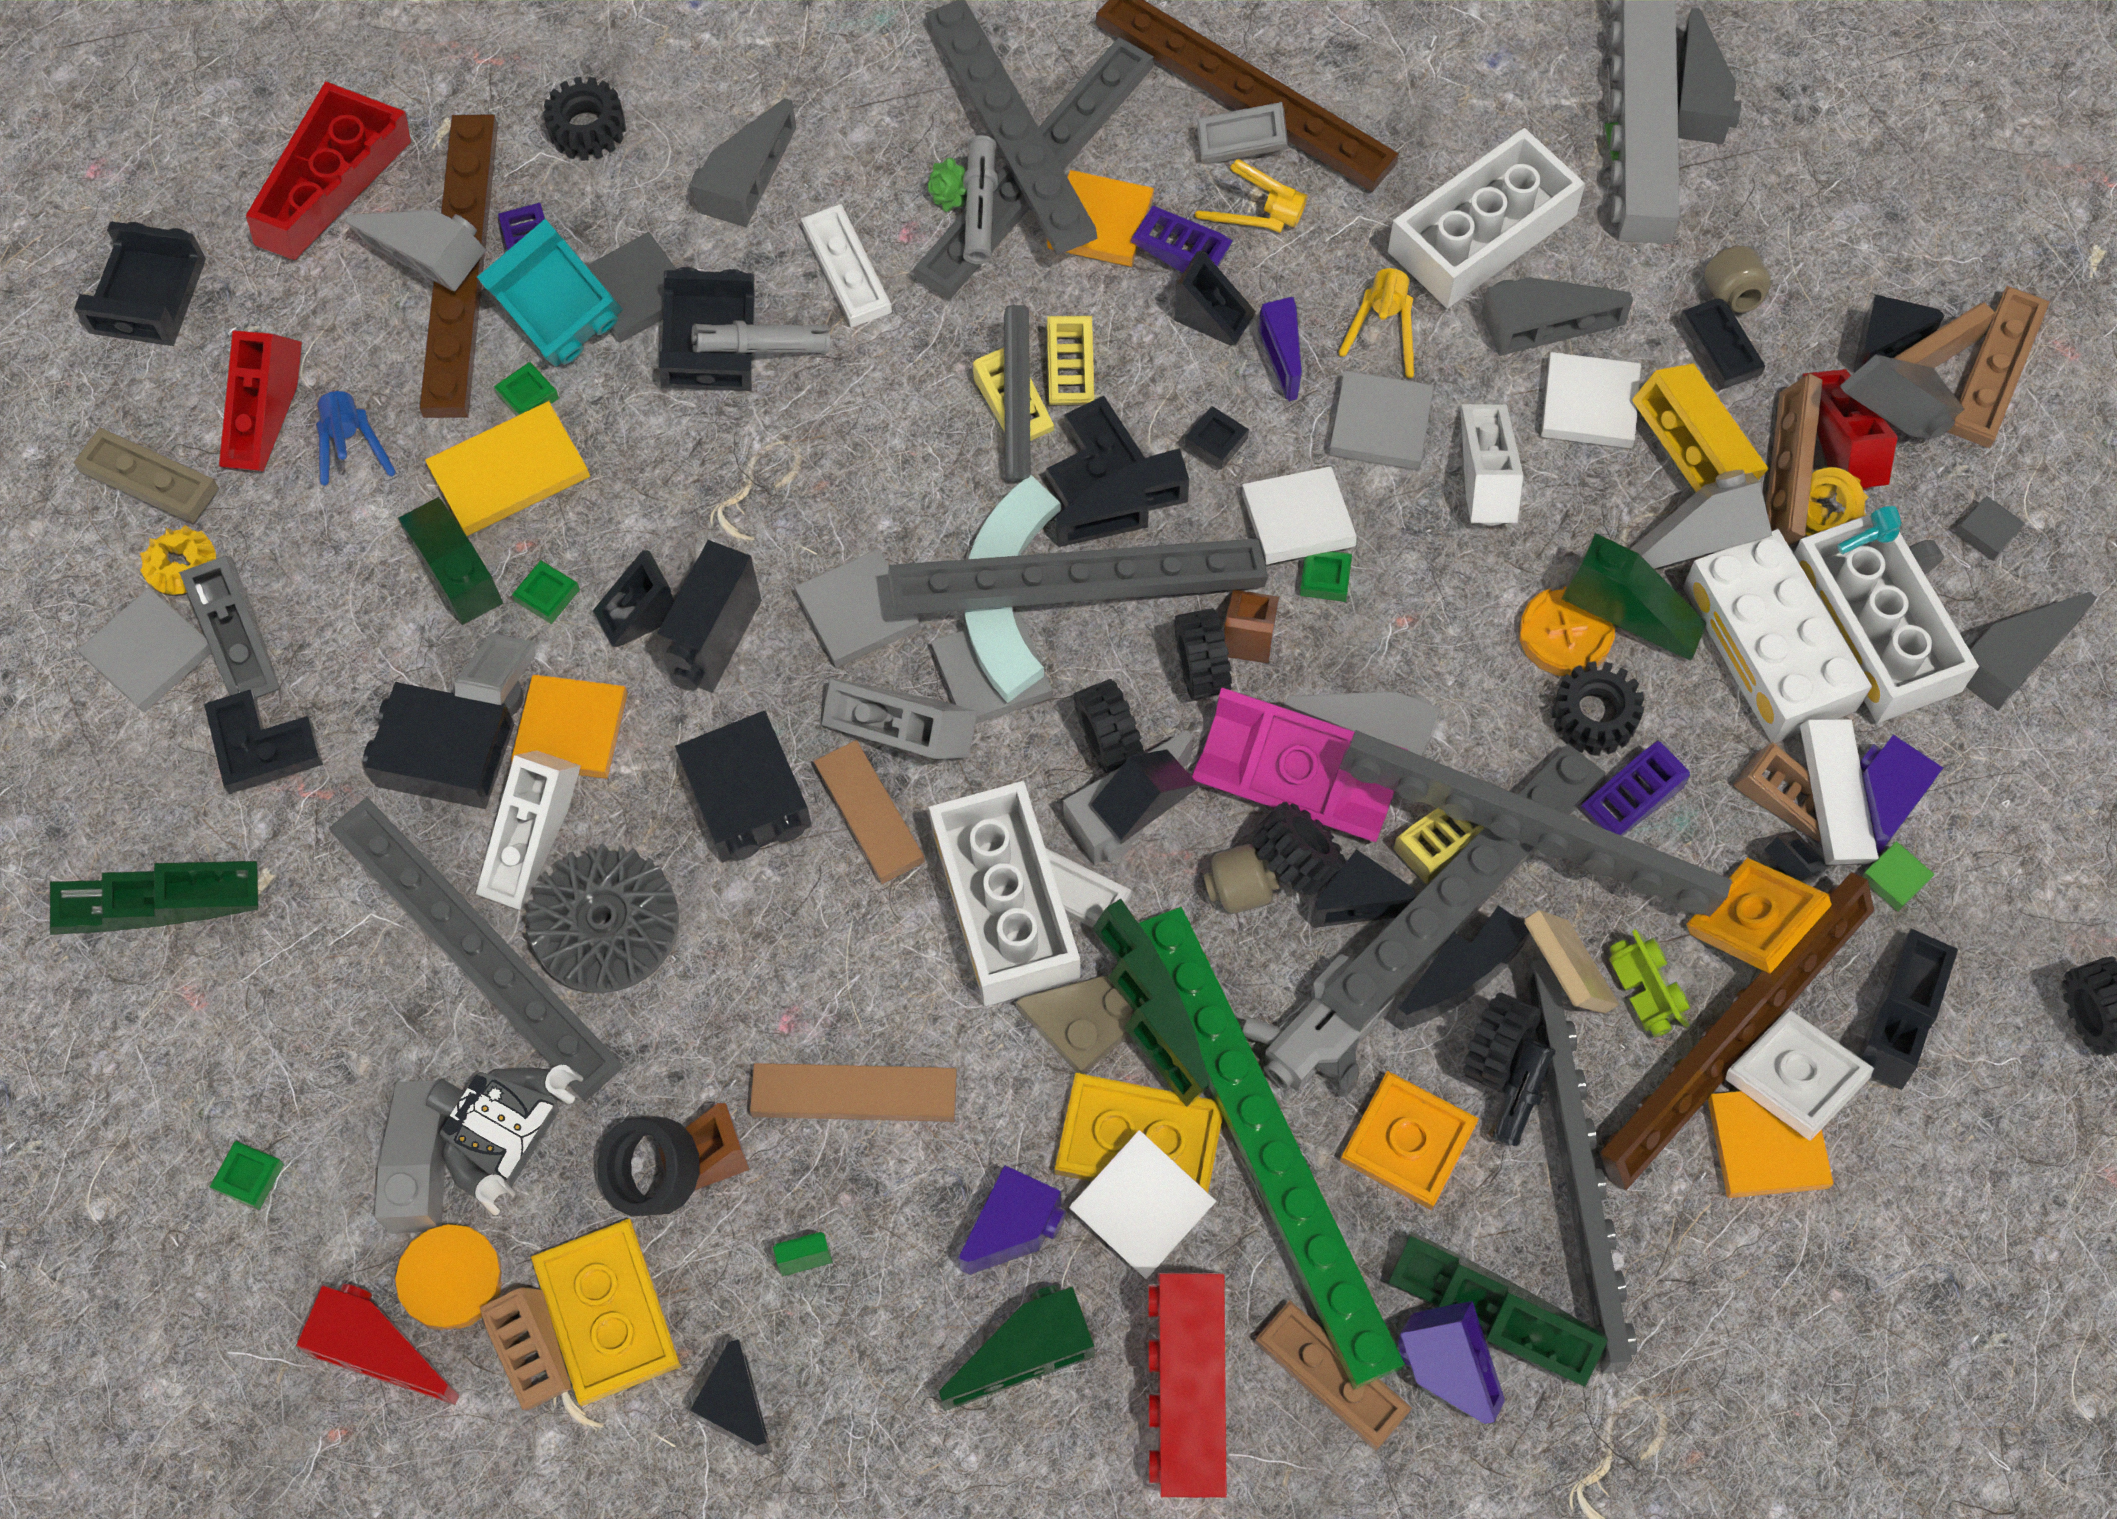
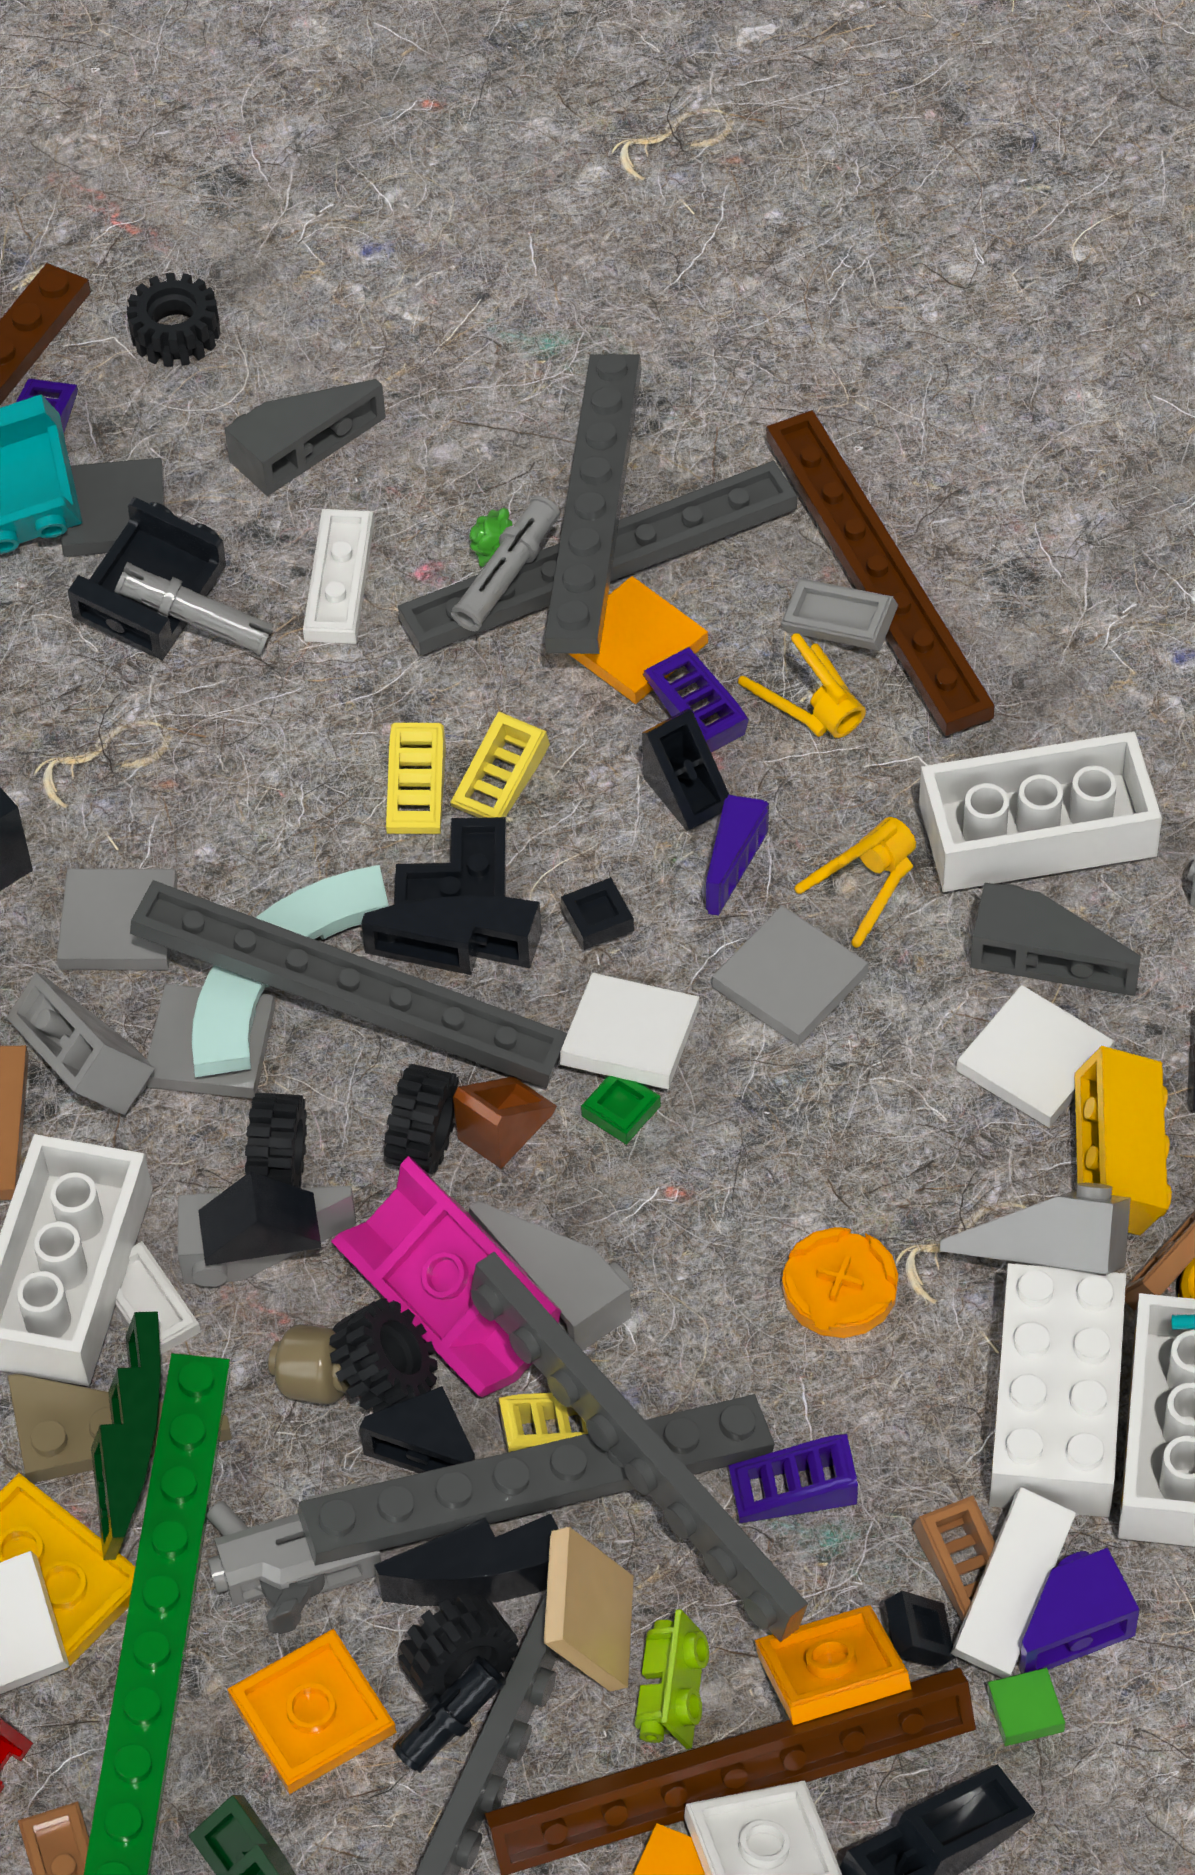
camera: 30 degrees right, 10 degrees down
dark grey axle [1004,305,1031,482] -> none
white slope [1461,404,1523,526] -> none
black tyre [1552,661,1645,756] -> none
dark green slope [1561,533,1707,661] -> none

